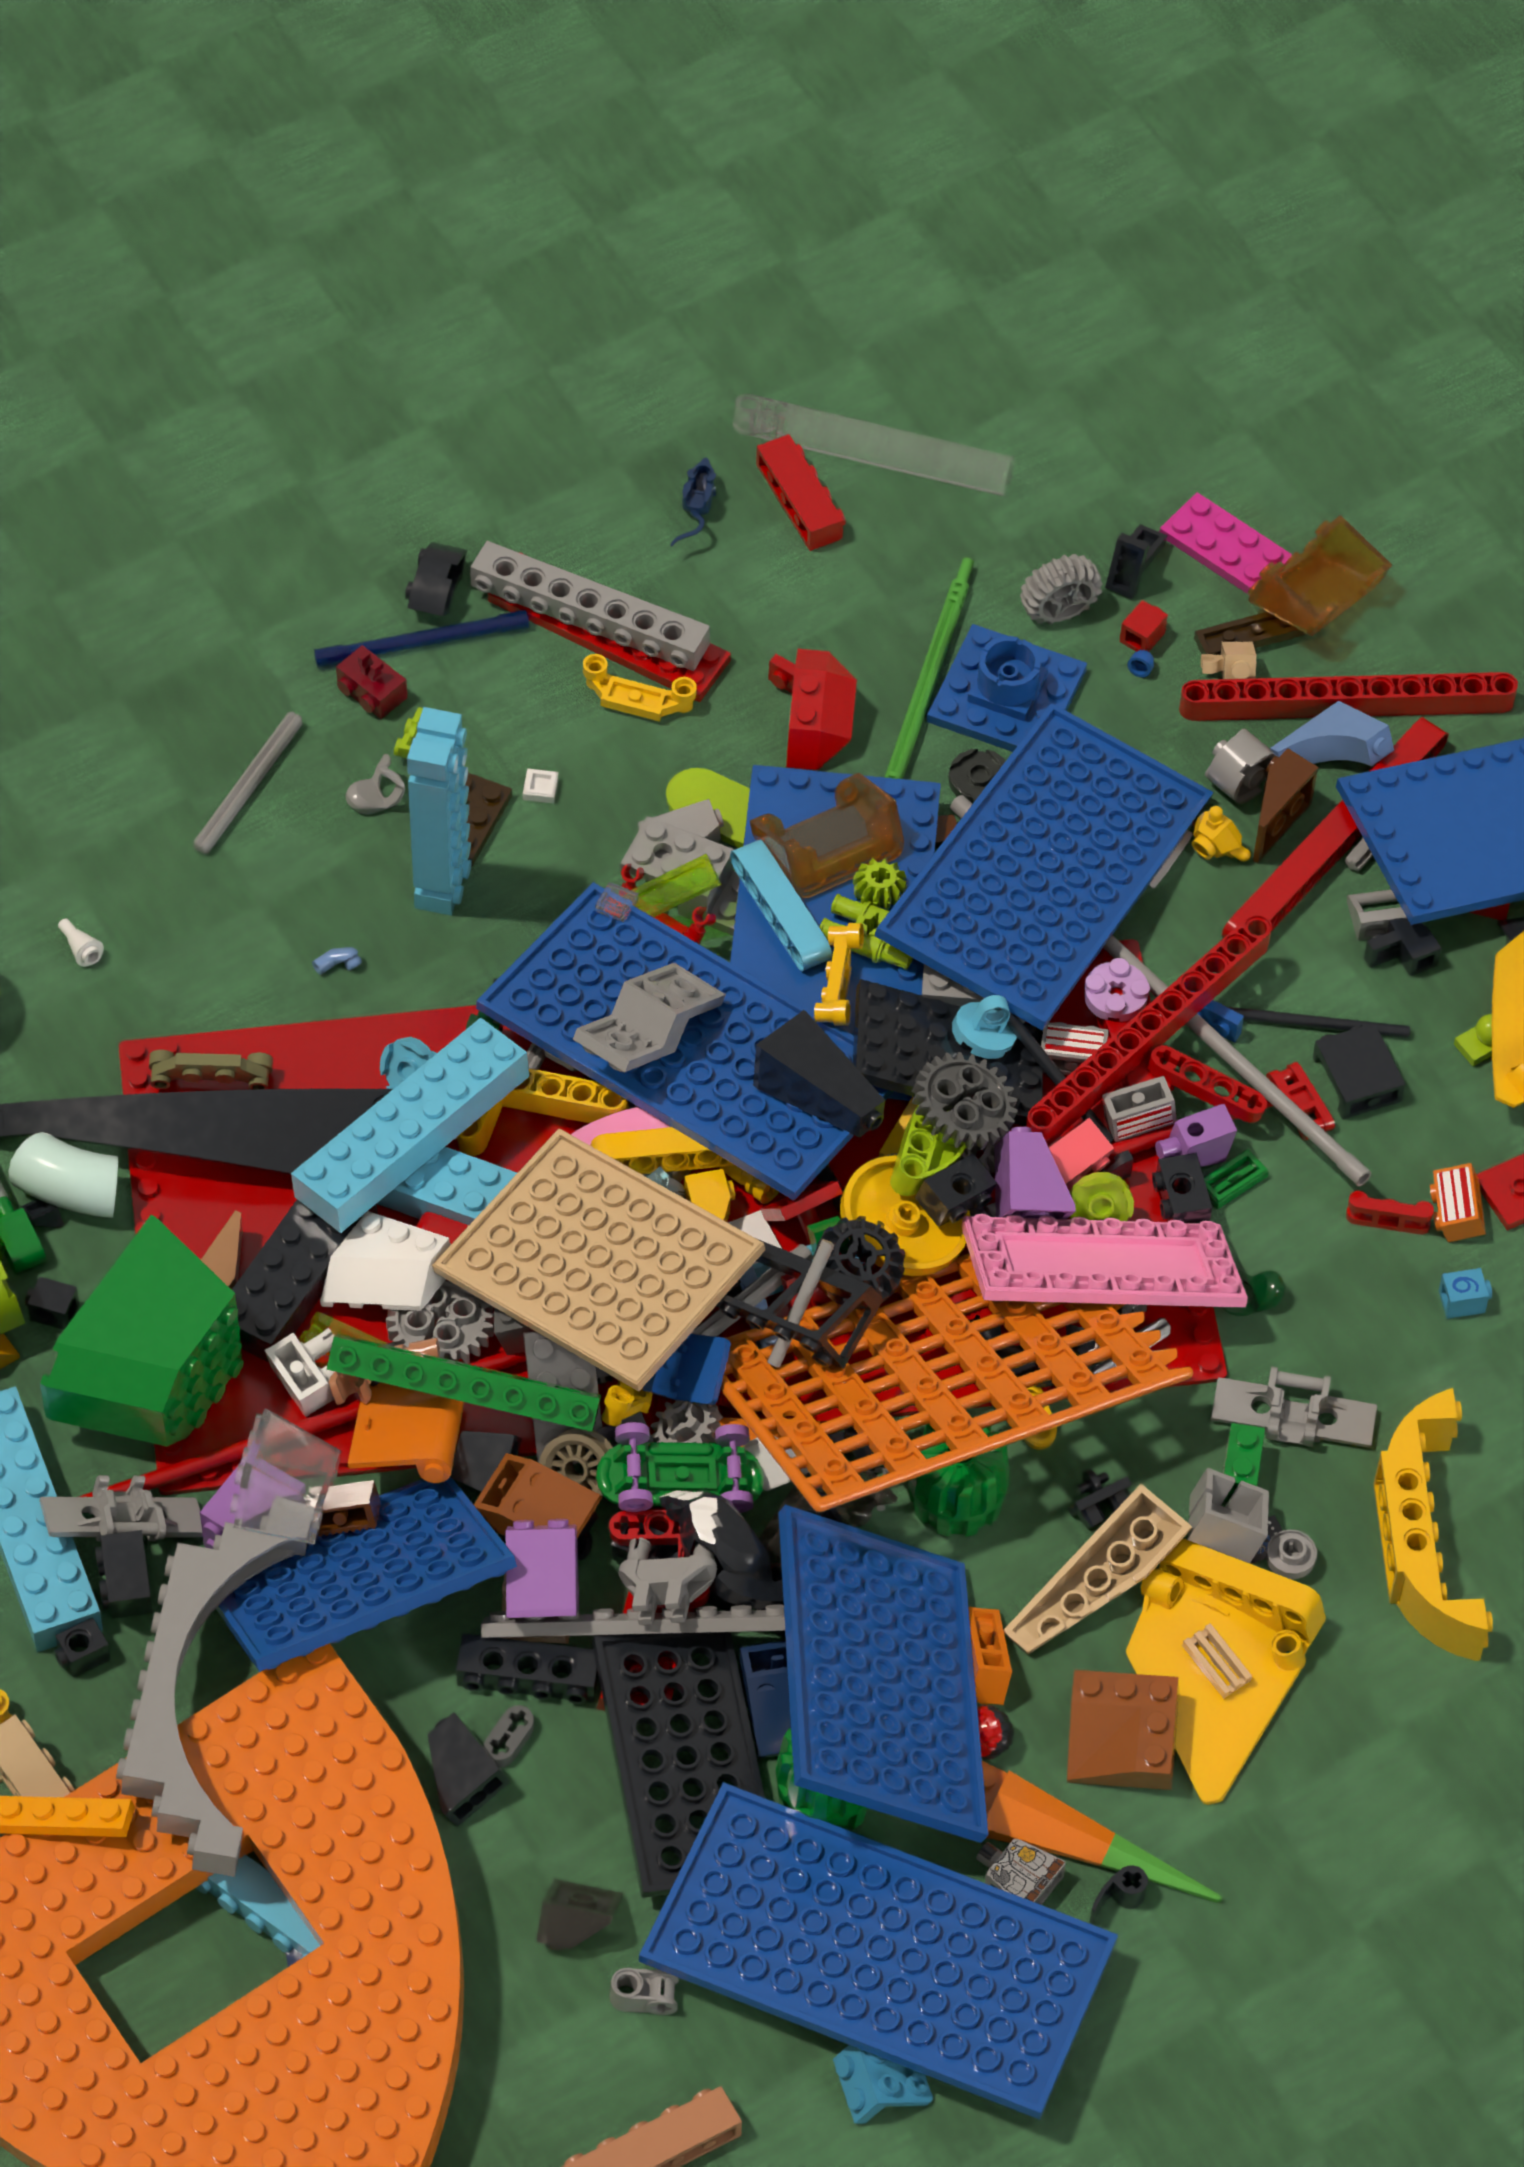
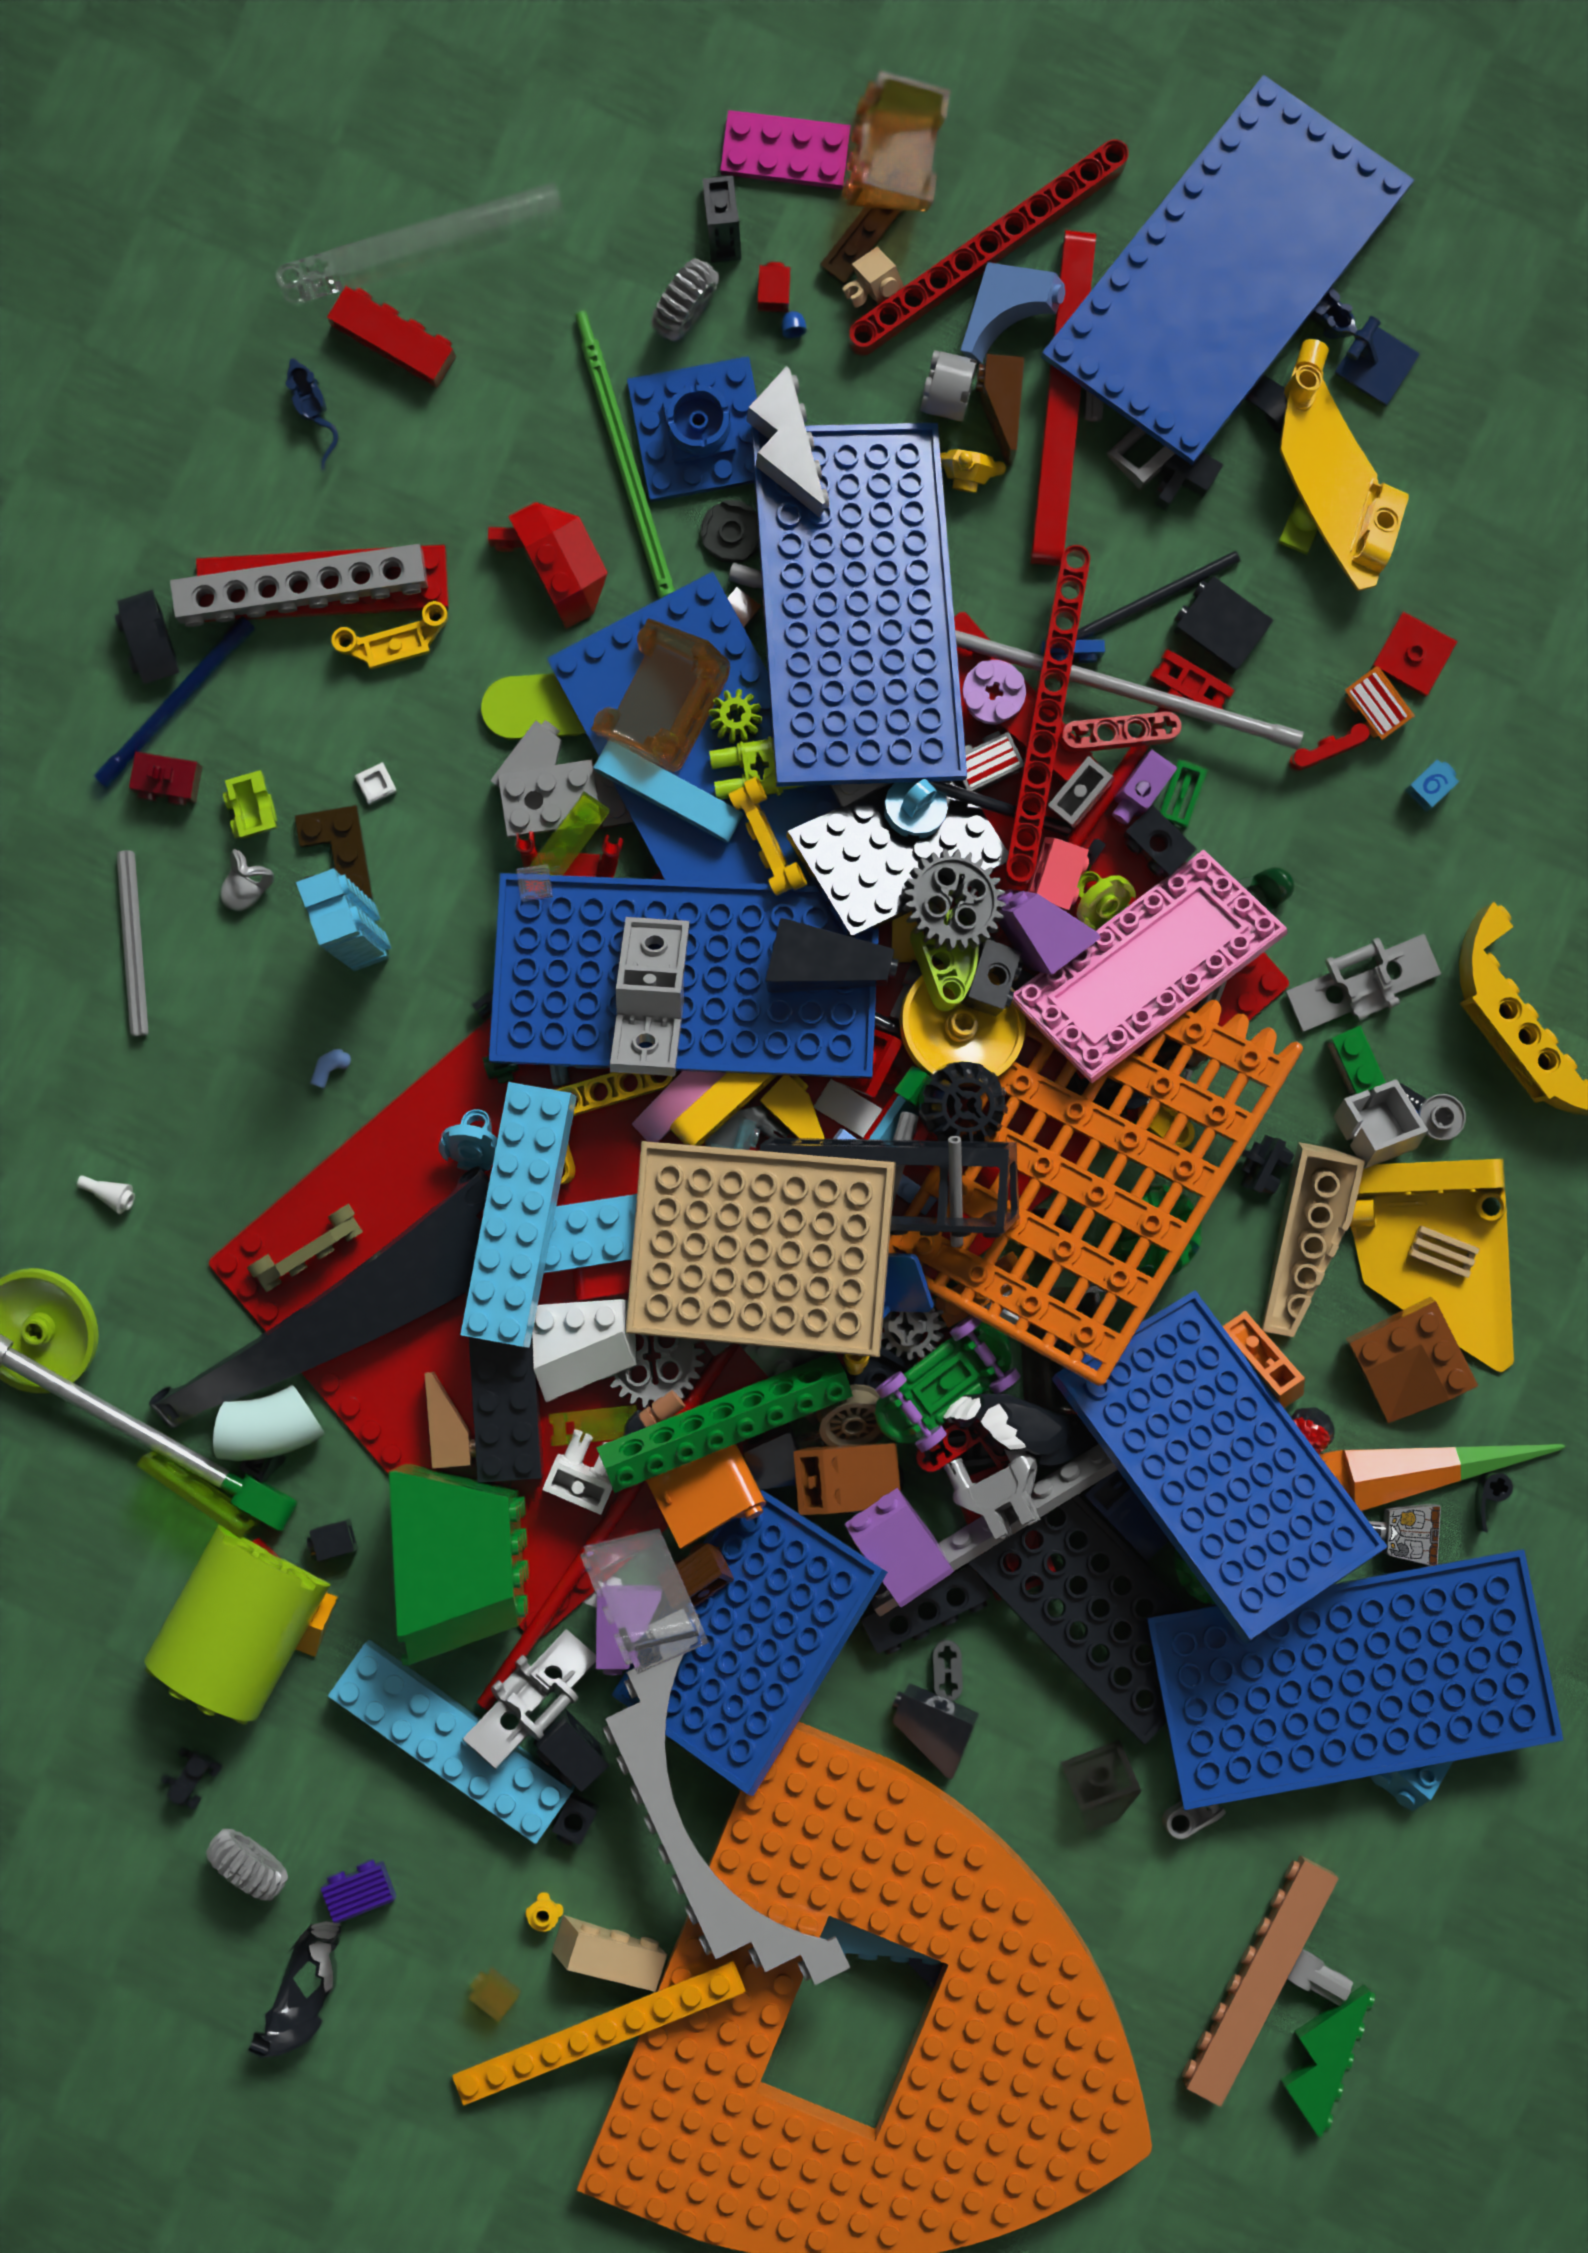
camera: 35 degrees left, 30 degrees up
none -> slope [746,366,829,517]

